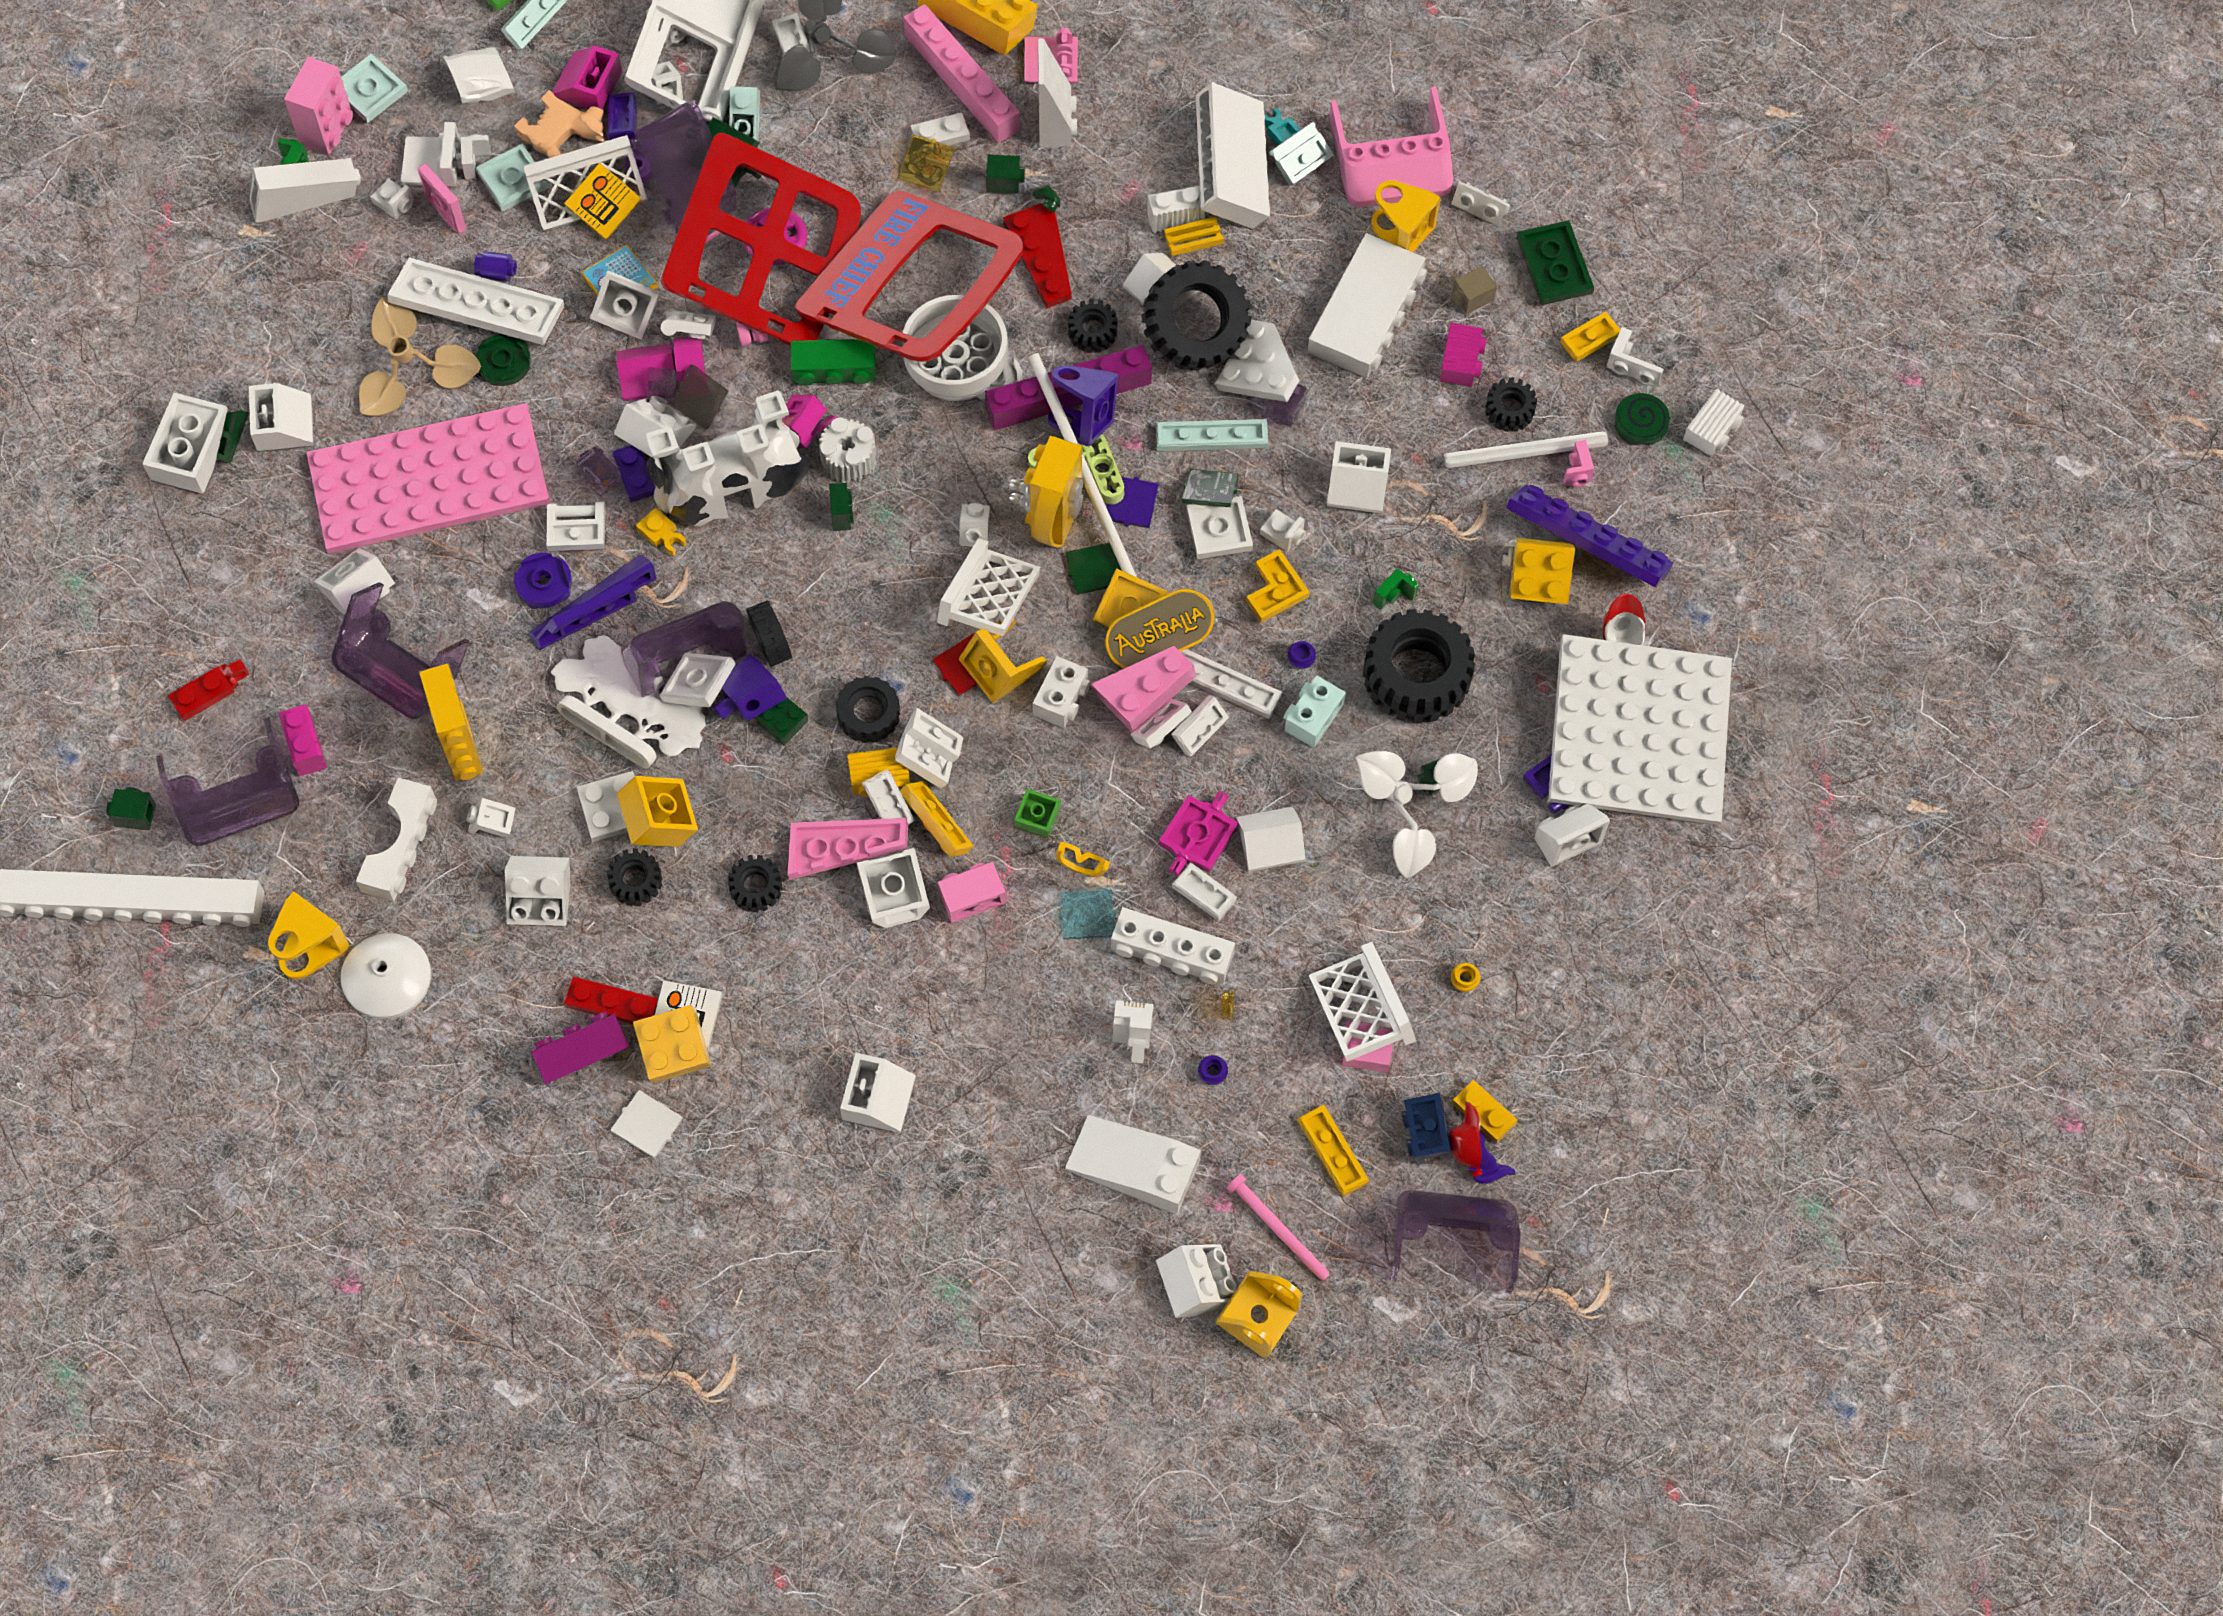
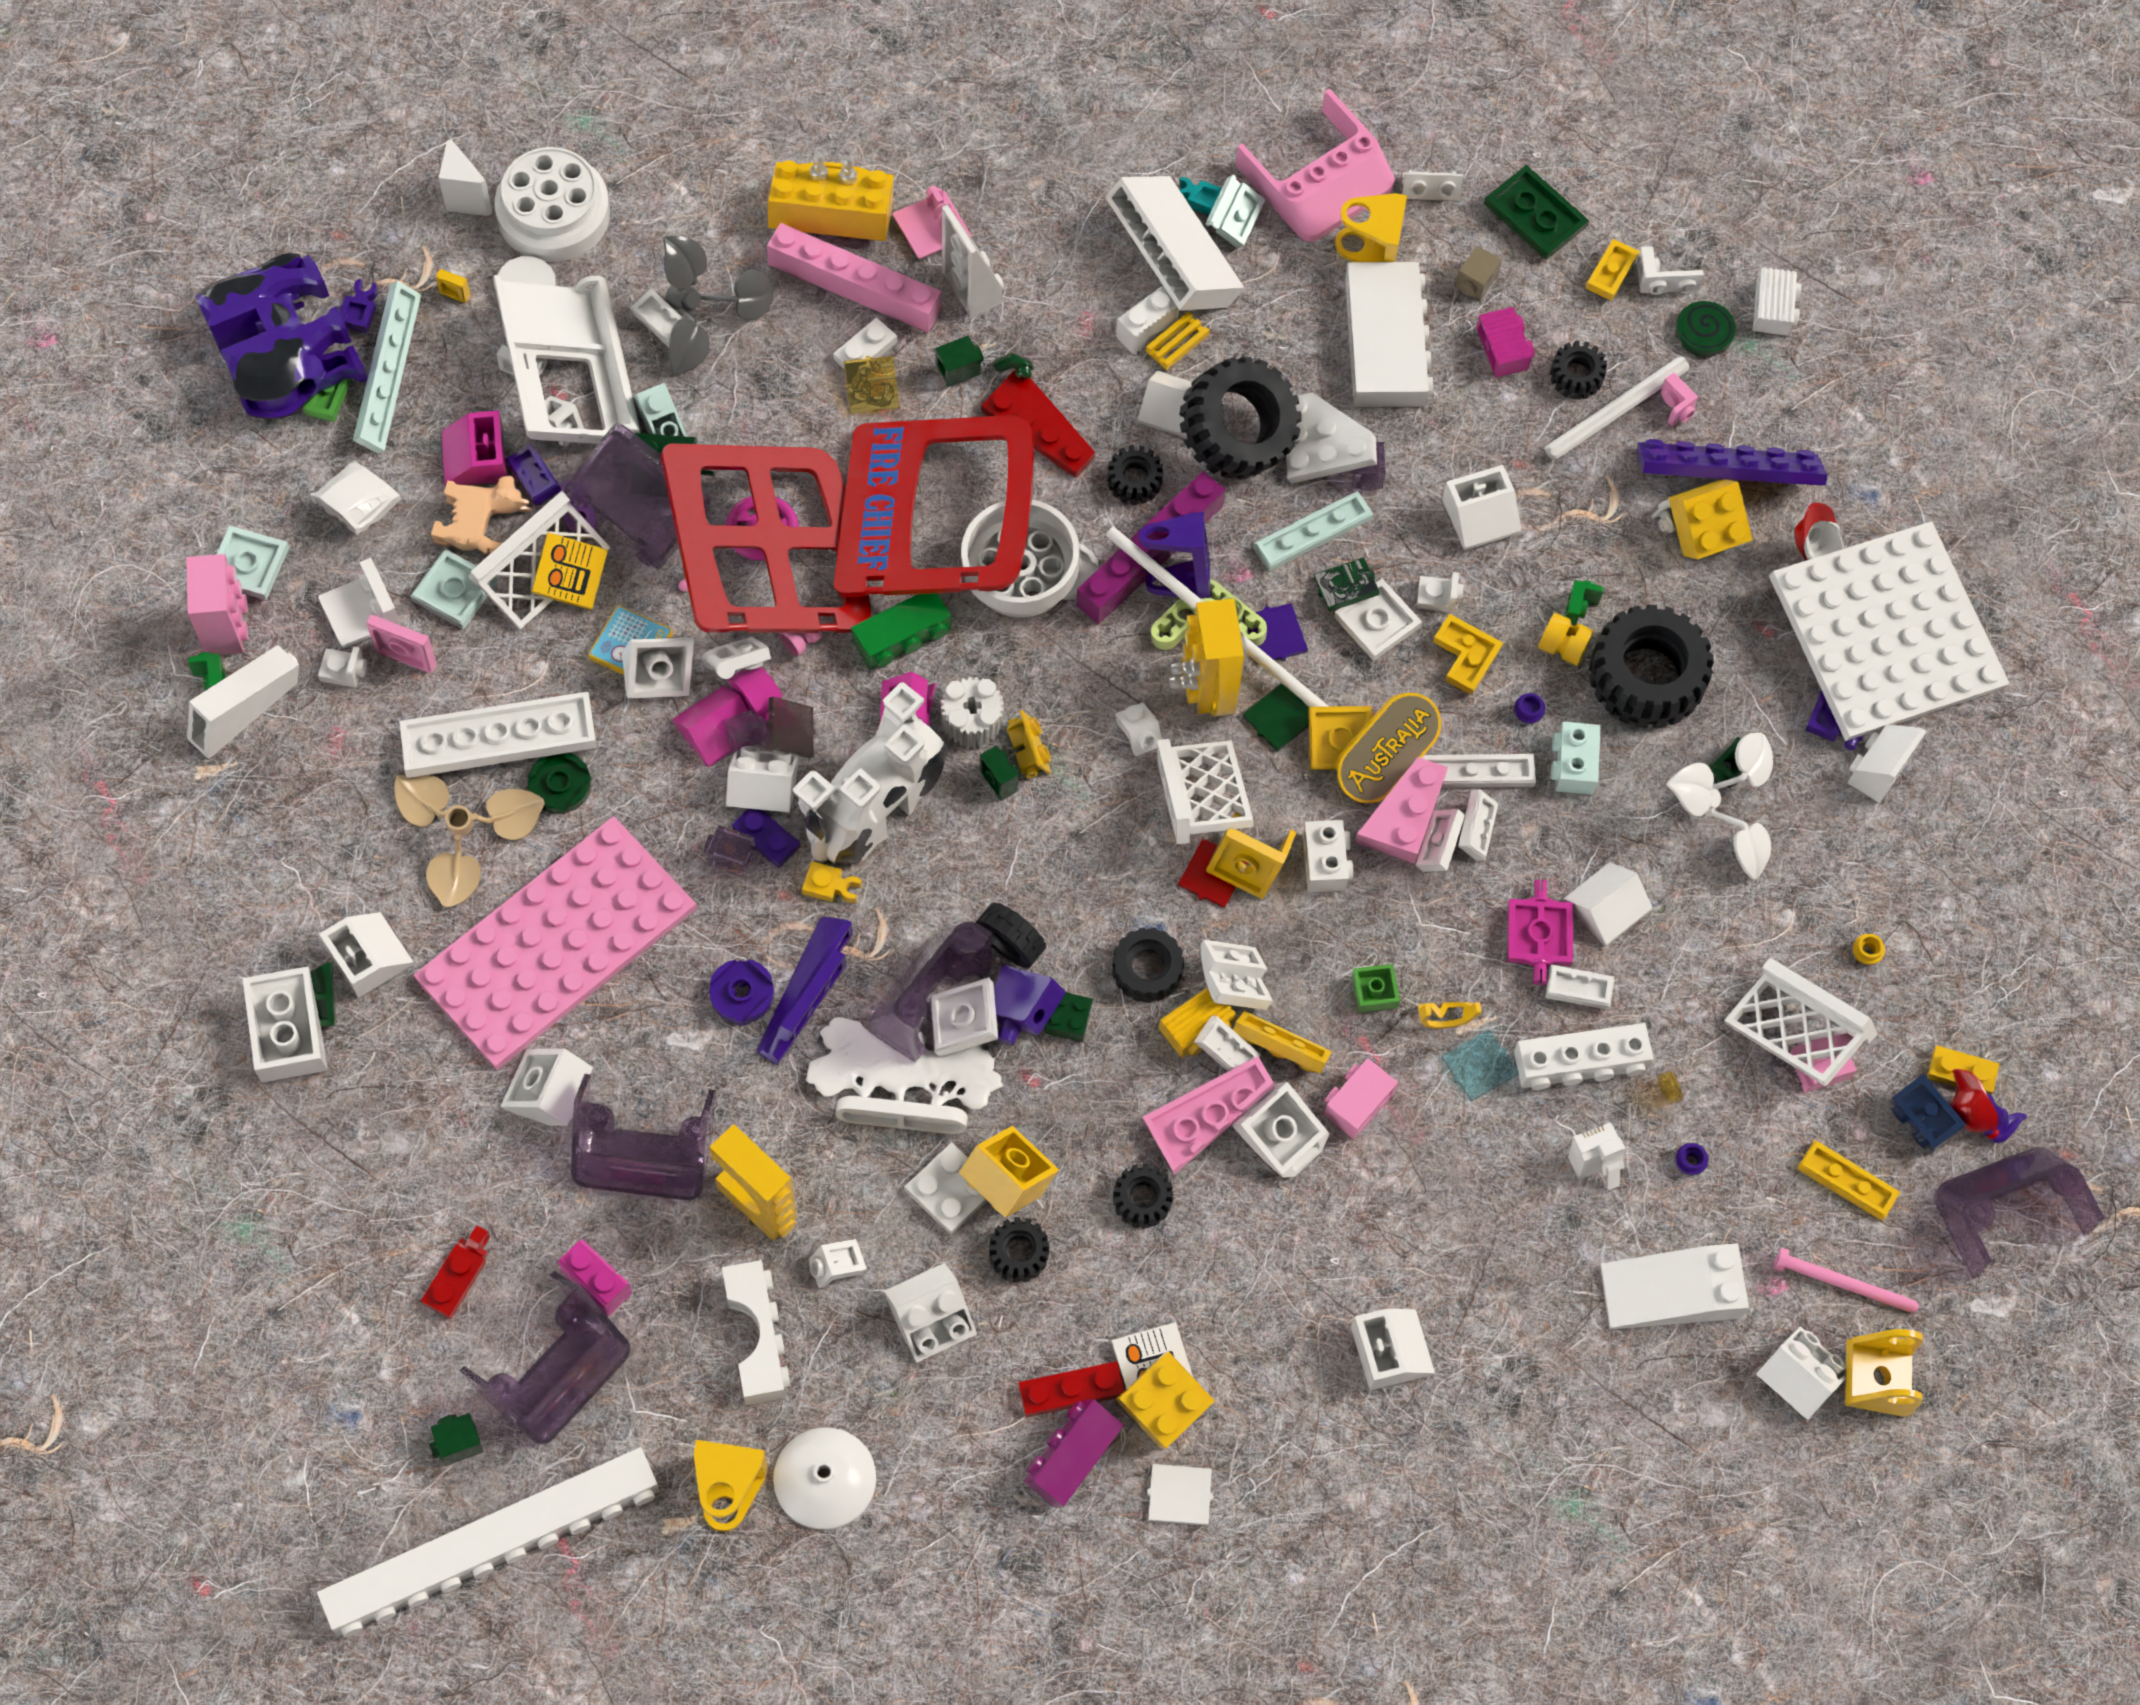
camera: 30 degrees left, 0 degrees up
white bracket [457,134,491,179] -> none
dark purple brick [474,251,517,282] -> none
white plate [546,502,606,551] -> none
none -> yellow hinge [1007,710,1052,779]
none -> yellow wheel [1538,612,1594,666]

